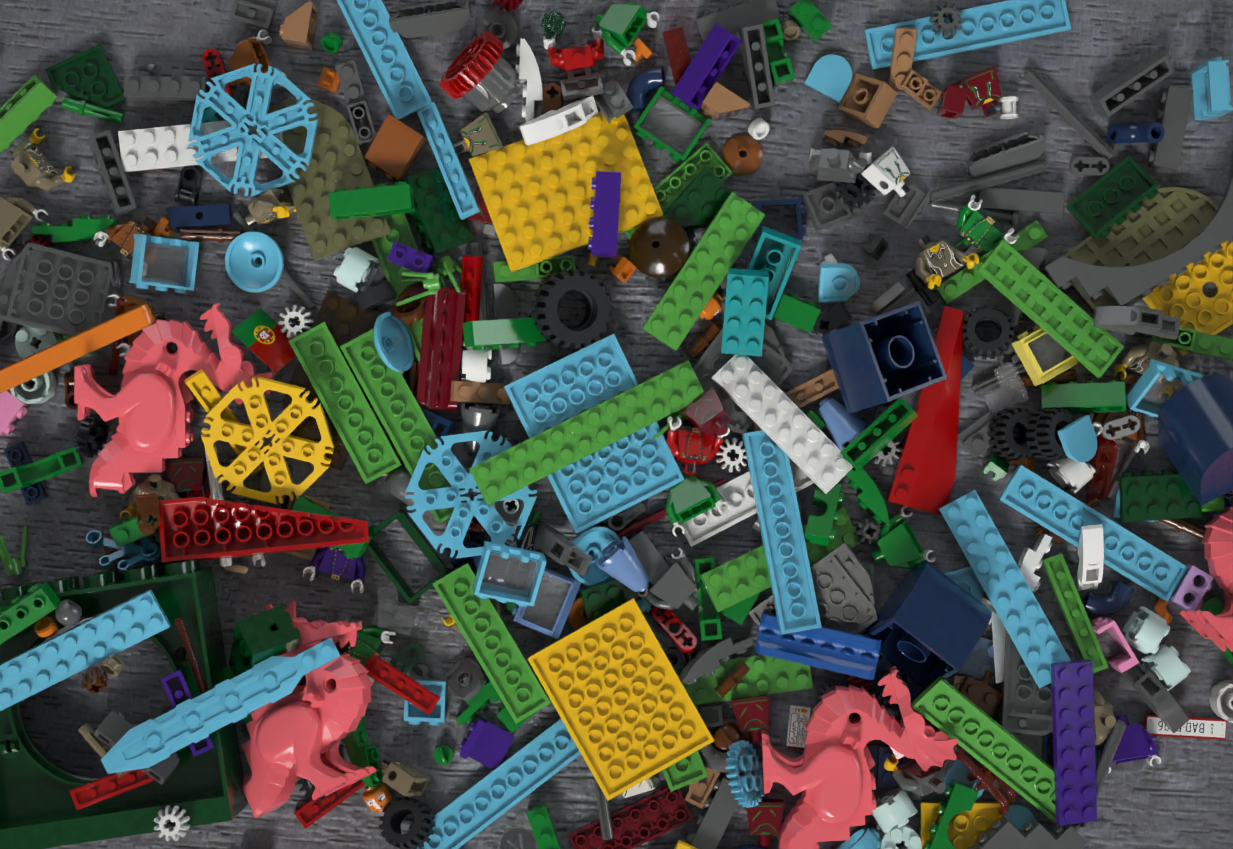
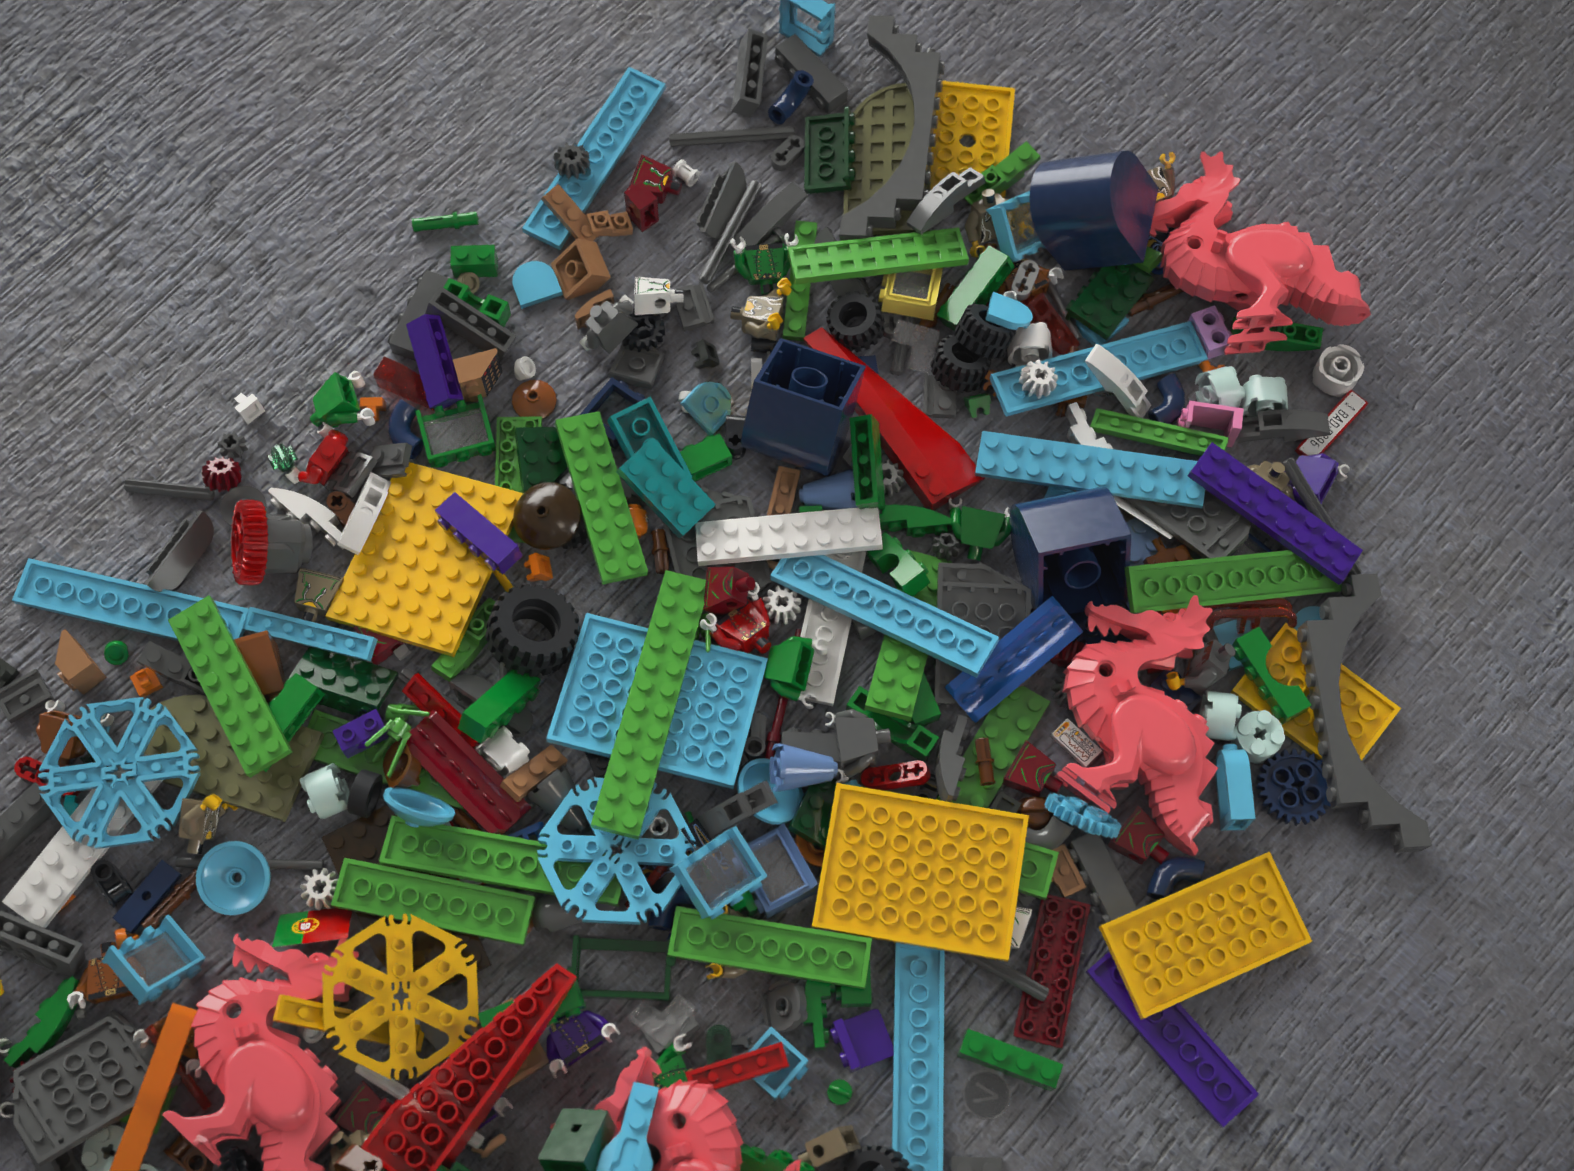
camera: 50 degrees left, 20 degrees down
none -> bright green plate [168,595,292,778]
none -> white gear [1019,359,1058,399]

